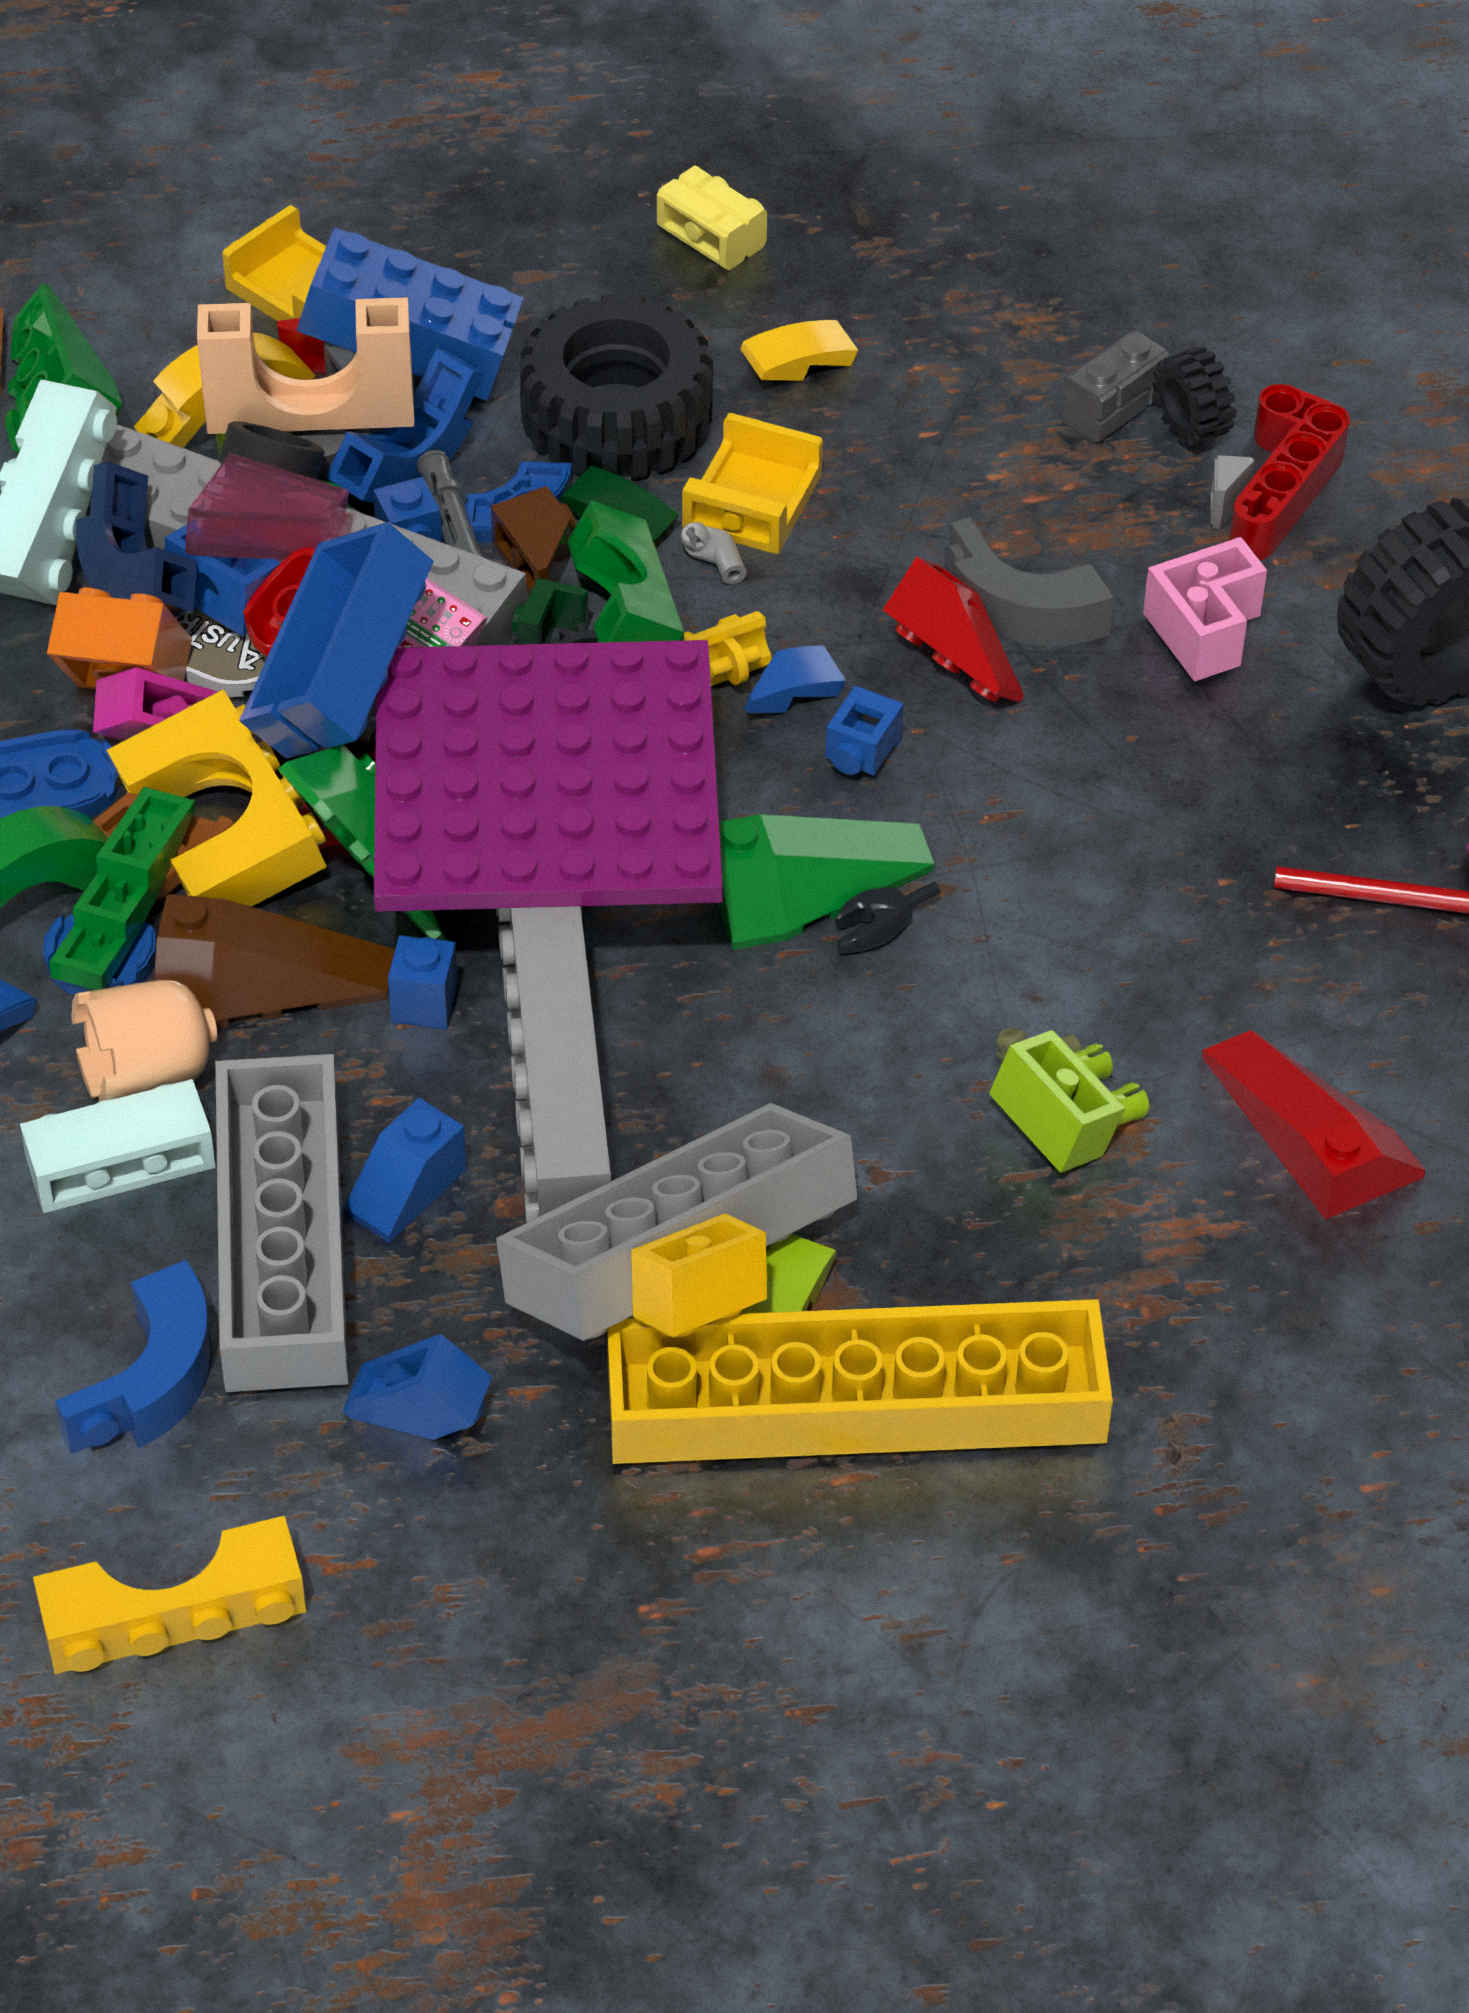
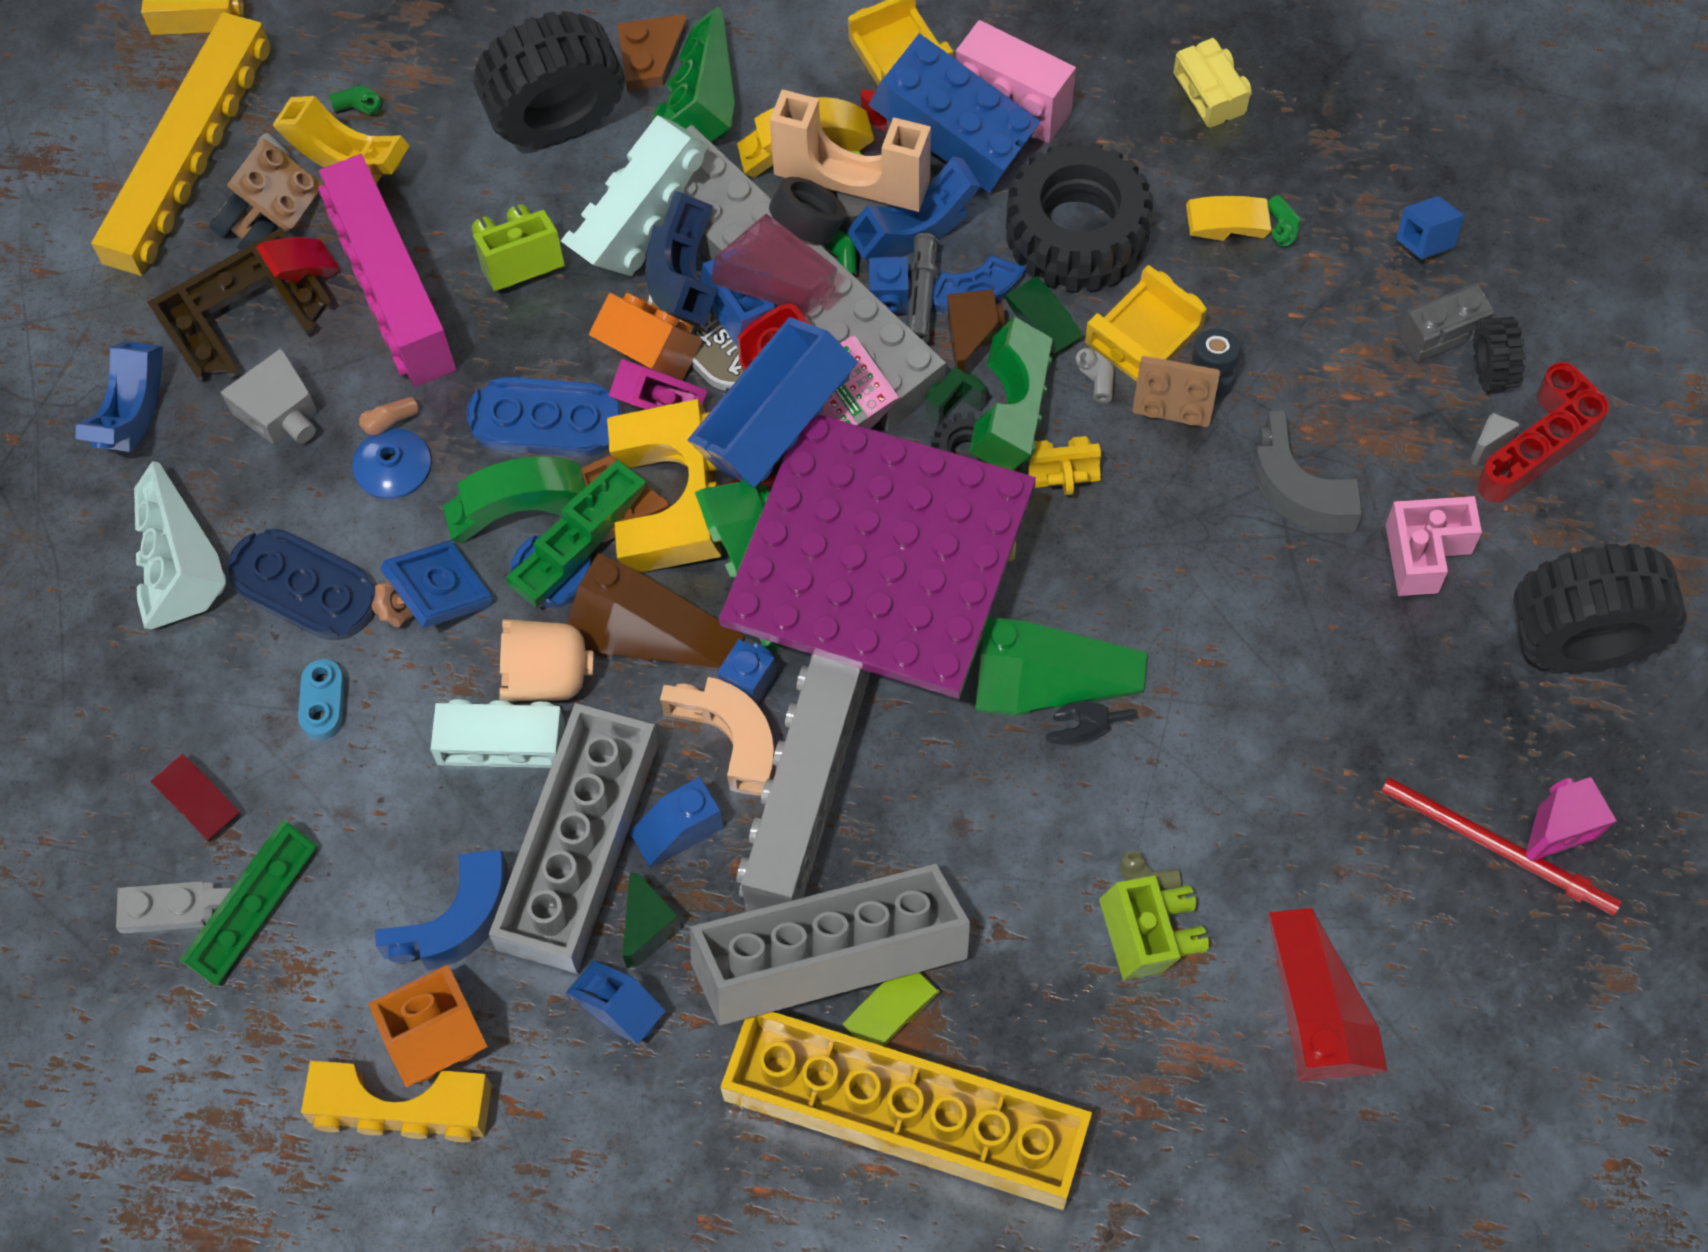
camera: 25 degrees right, 15 degrees up
yellow brick [631,1213,767,1338] -> none
blue slope [744,646,846,713] -> none
blue brick [825,686,904,775] -> none
red slope [883,556,1024,703] -> none
none -> orange brick [368,964,488,1087]
none -> dark green slope [622,873,681,969]
none -> light nougat arch [660,677,776,796]
none -> bright pink brick [956,20,1076,144]
none -> medium nougat plate [1132,329,1241,427]
none -> green arm [1267,195,1301,246]
none -> blue brick [1396,196,1464,259]

